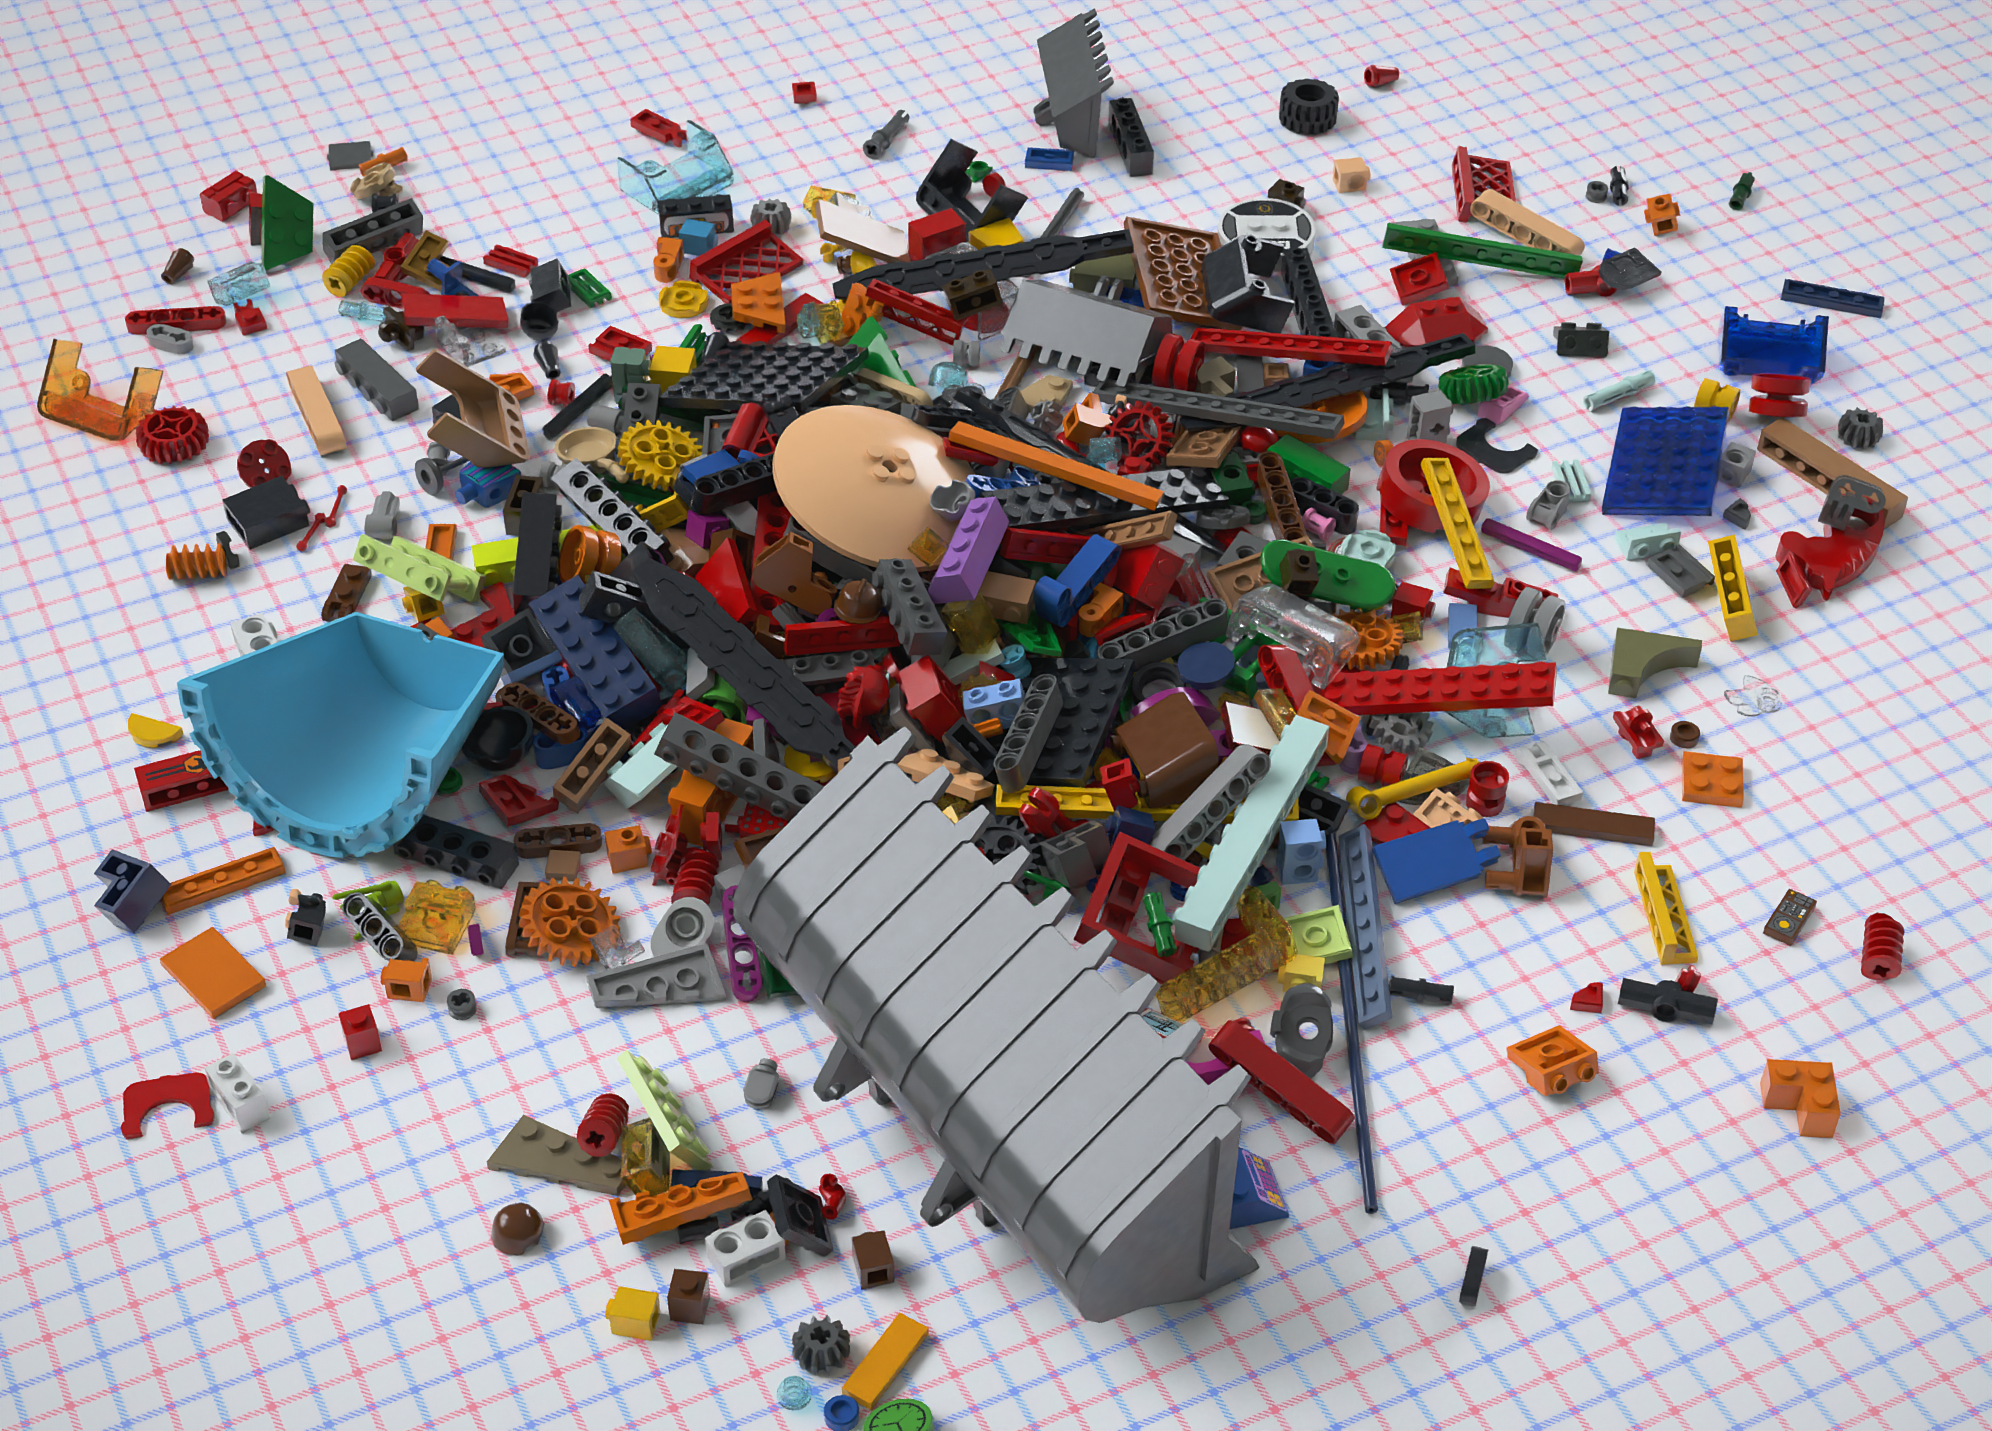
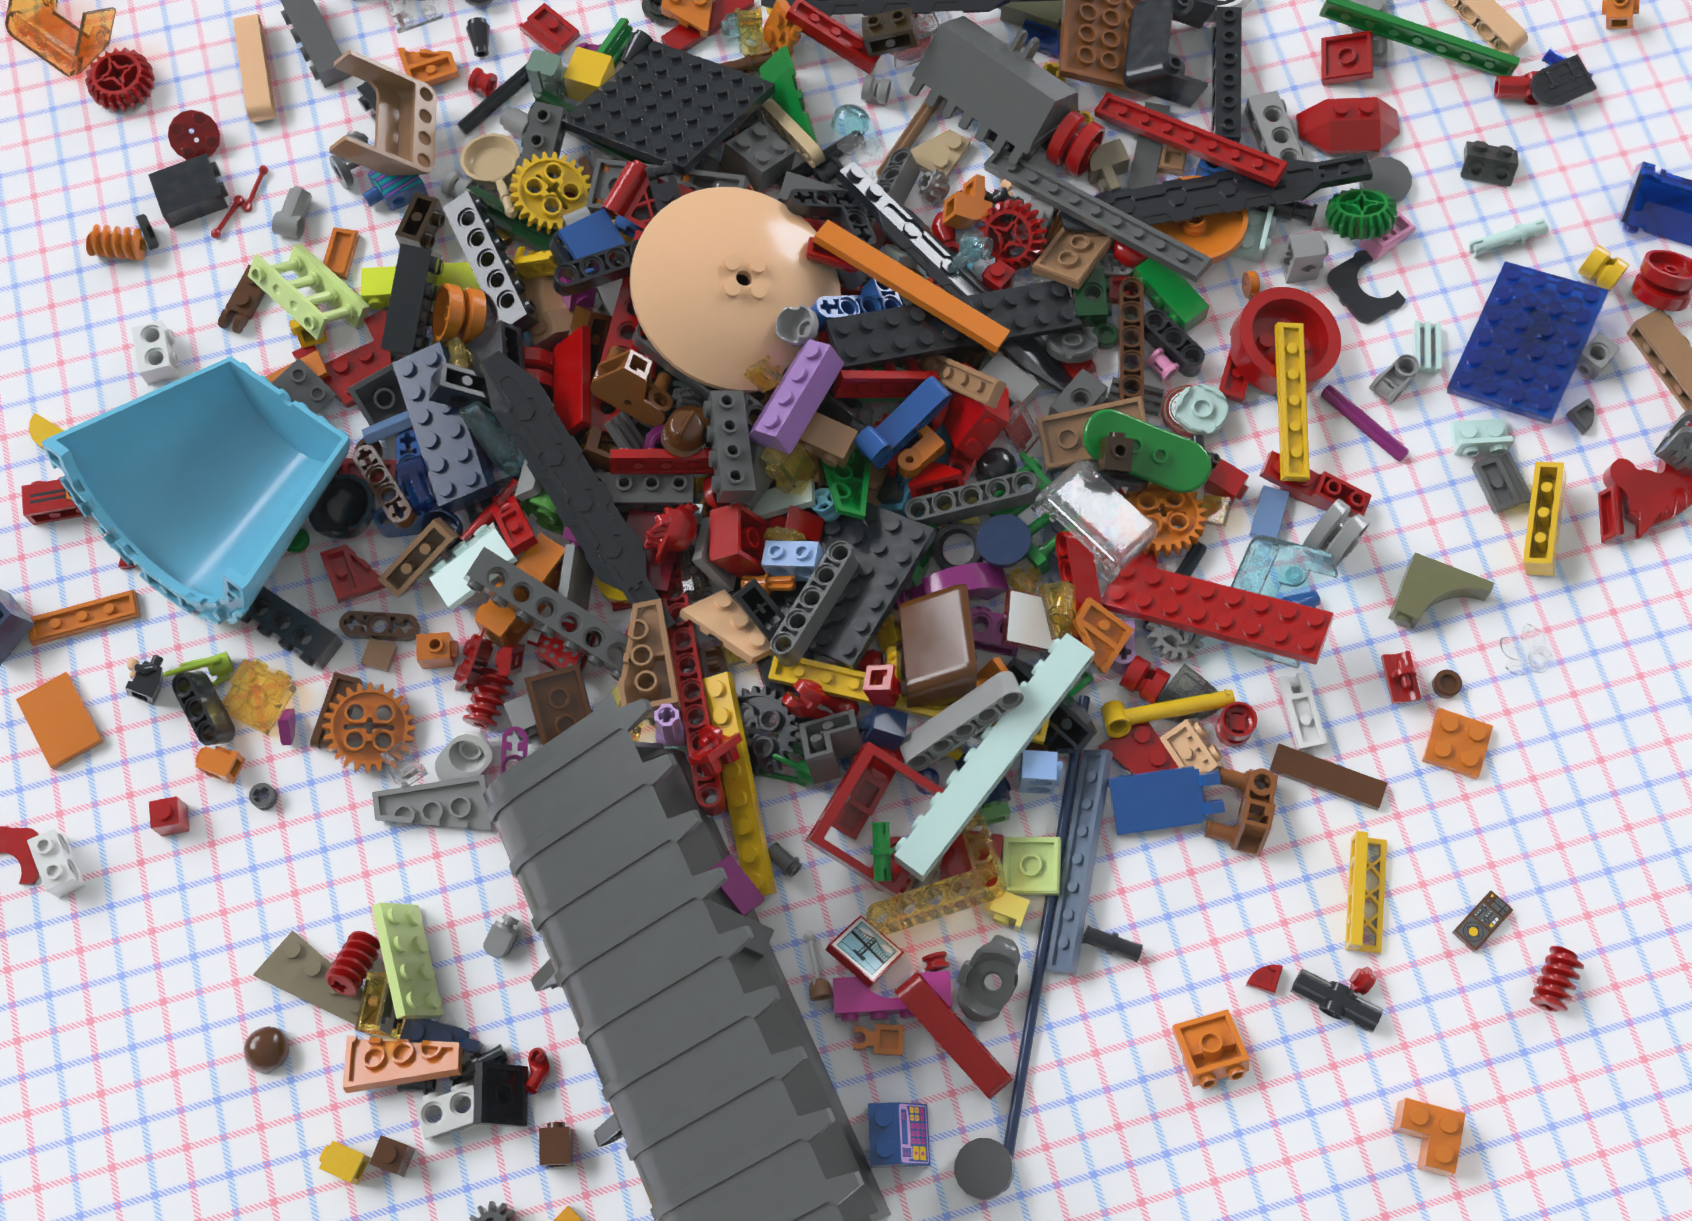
camera: 15 degrees right, 25 degrees up
none -> dark grey tile [954,1138,1014,1200]
none -> clear yellow cone [1048,583,1076,626]

